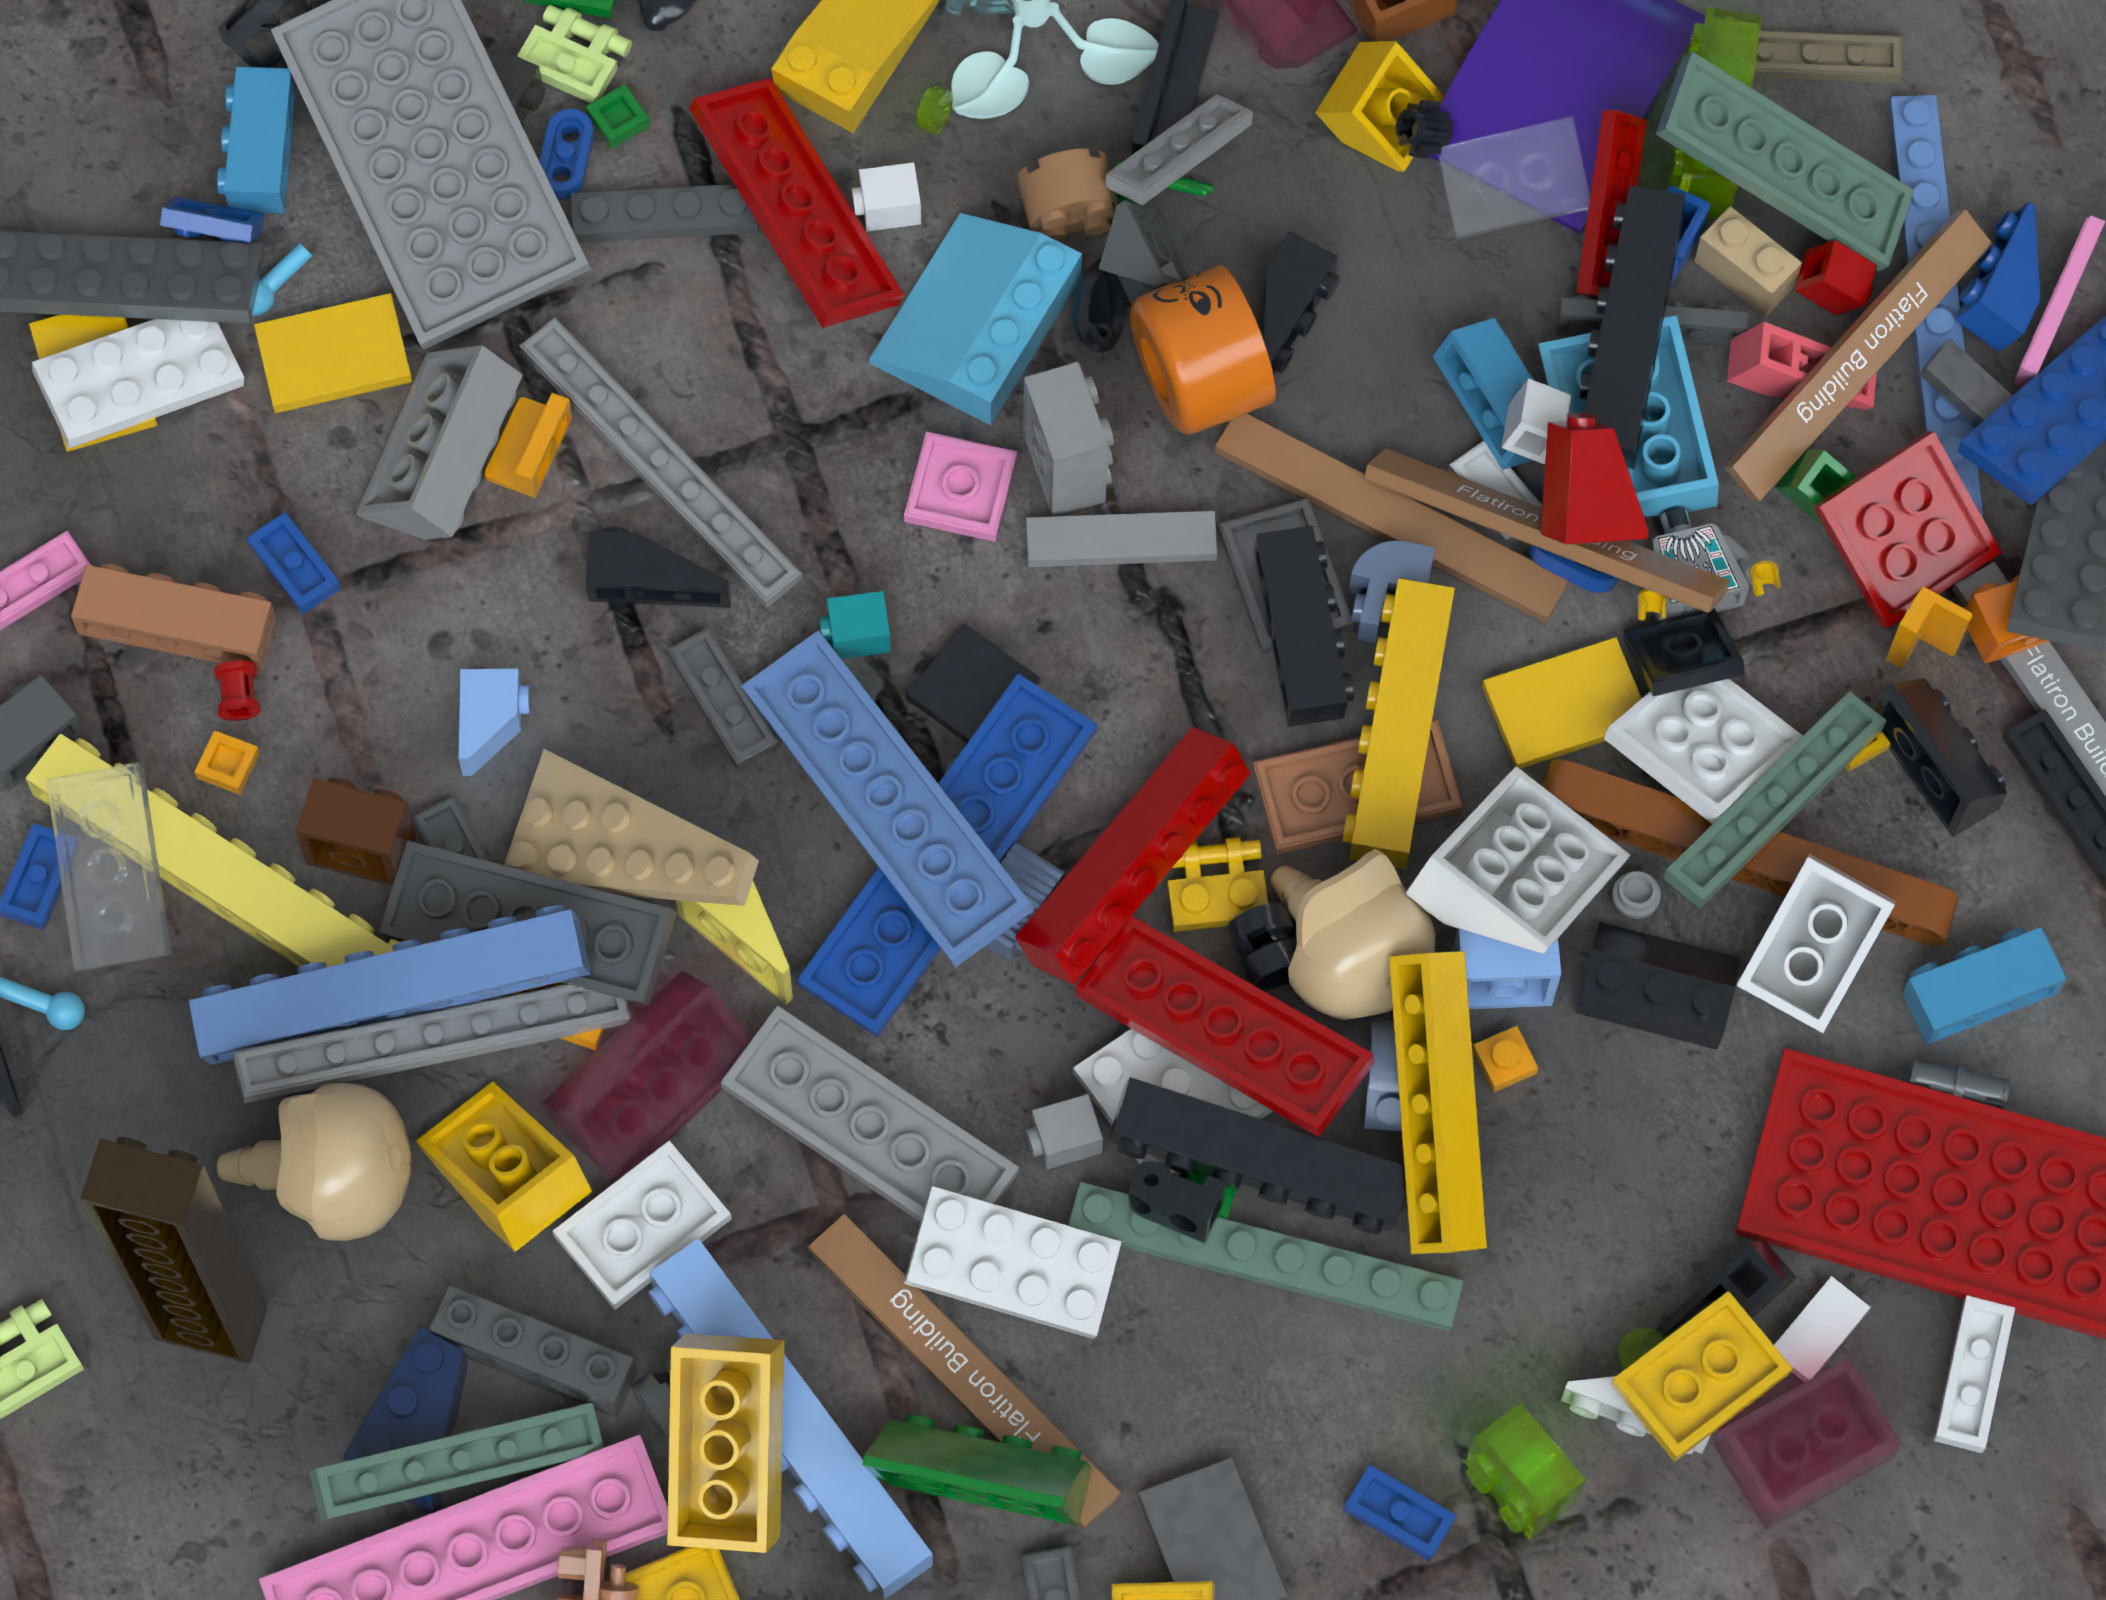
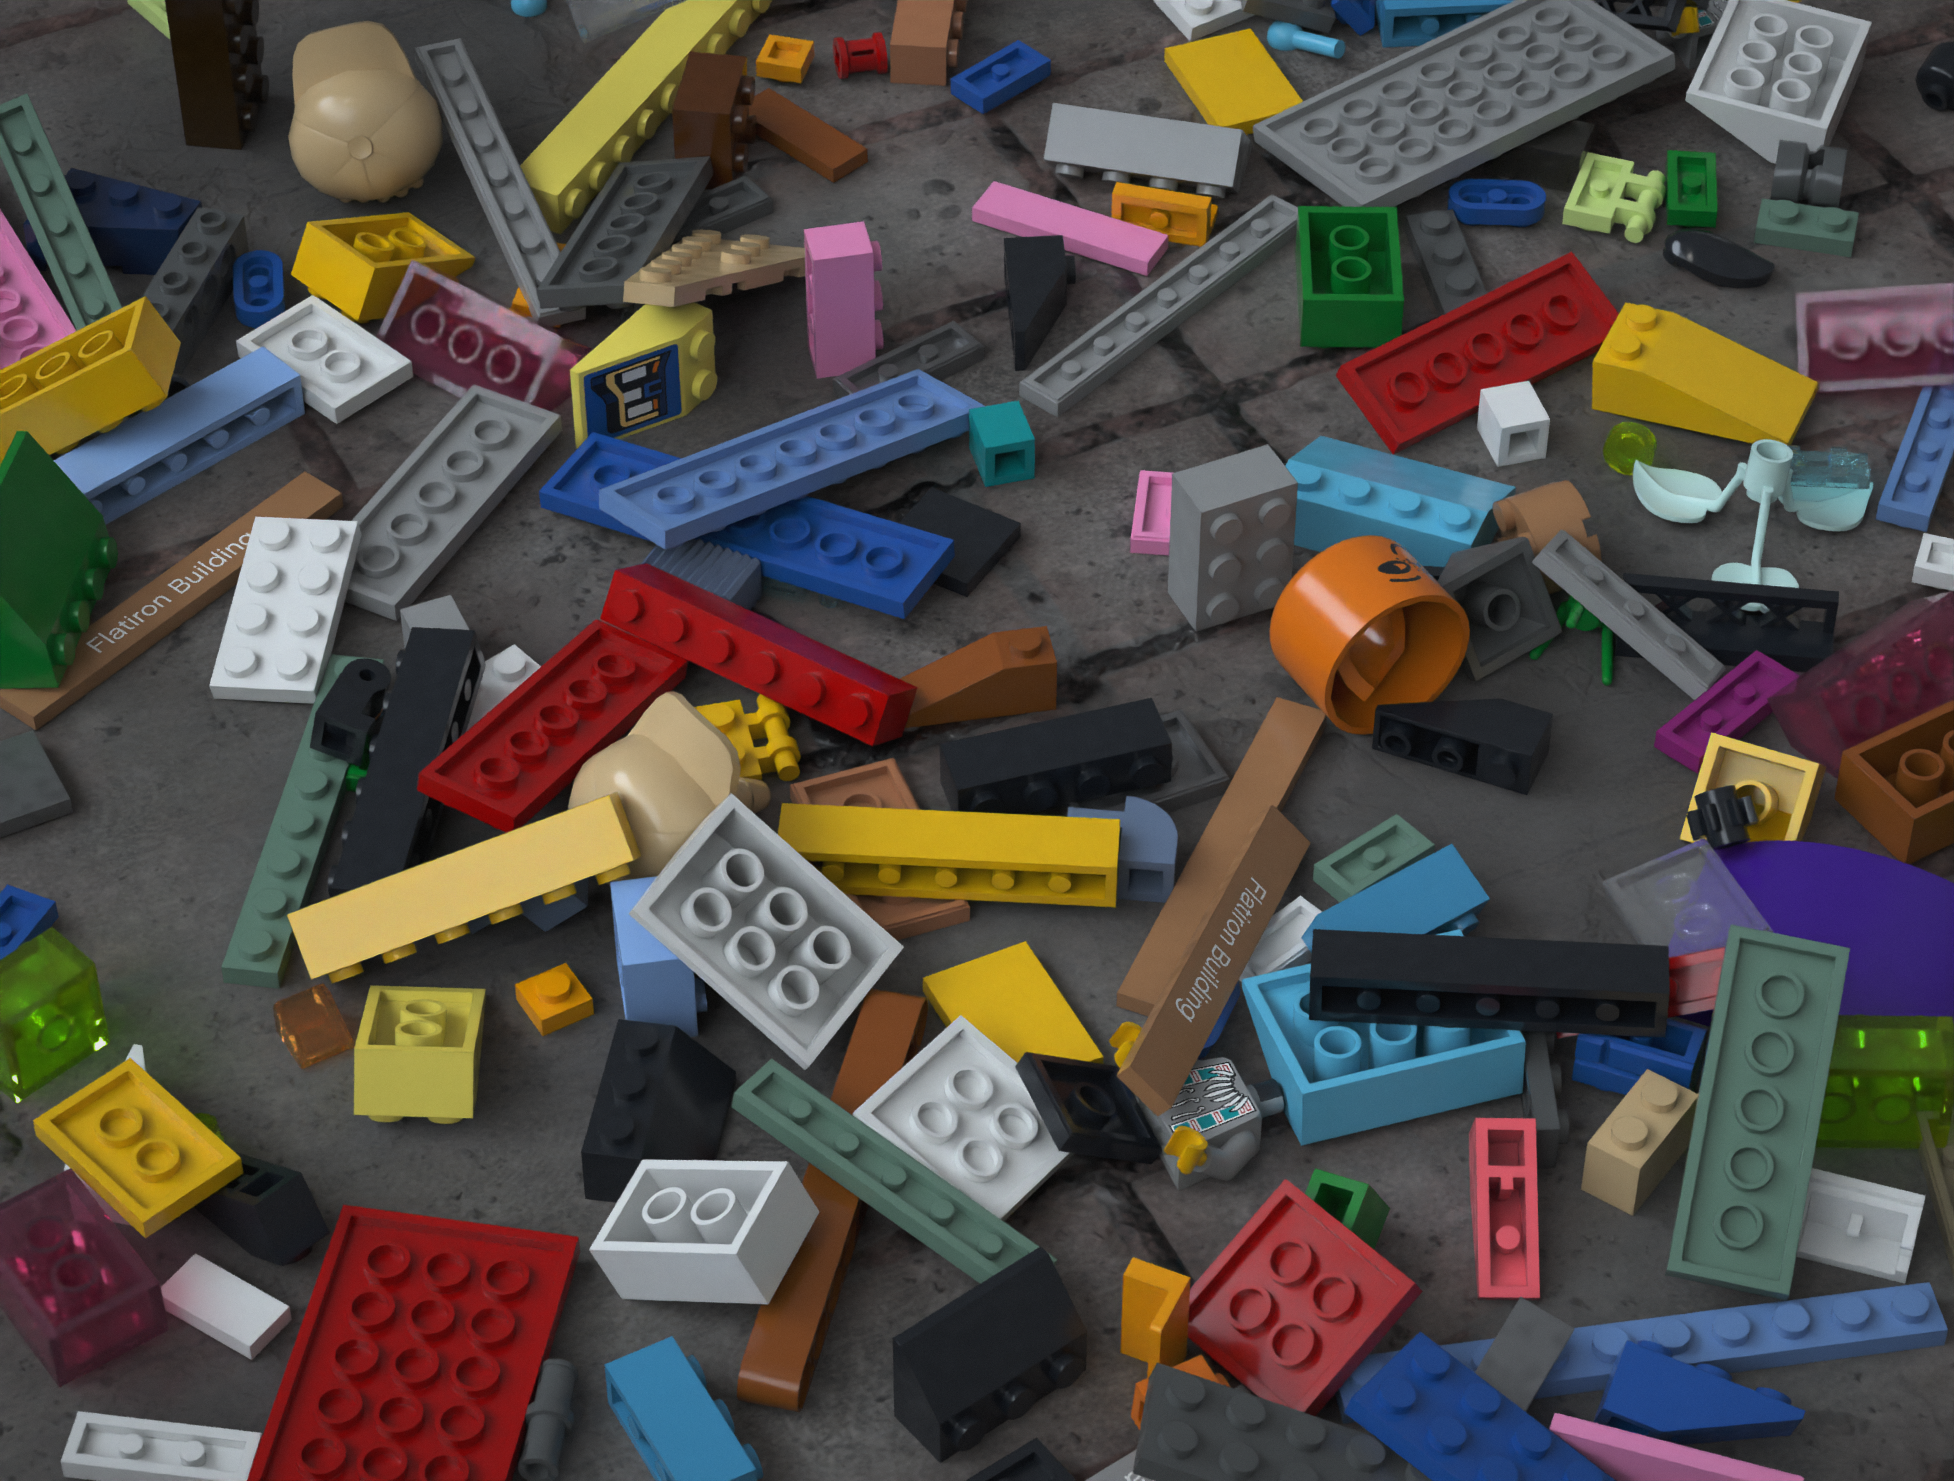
camera: 85 degrees right, 25 degrees down
medium blue brick [189,905,591,1065] -> none
light blue slope [458,669,530,776] -> none
green plate [586,84,650,149] -> none
light grey tile [1026,511,1217,567] -> none
white brick [1501,379,1571,464] -> none
red slope [1541,413,1648,544] -> none
medium nougat tile [1724,209,1992,501] -> none
red brick [1794,240,1877,316] -> none
none -> blue plate [233,250,286,329]
none -> clear orange slope [273,983,354,1069]
none -> light yellow slope [354,985,486,1124]
none -> dark orange tile [749,88,868,183]
none -> bright pink brick [804,221,884,379]
none -> dark orange slope [900,626,1057,728]
none -> bright pink tile [972,181,1169,276]
none -> green brick [1295,206,1404,349]
none -> sand green plate [1313,814,1435,902]
none -> magenta plate [1654,650,1800,774]
none -> white hinge [1796,1168,1925,1283]

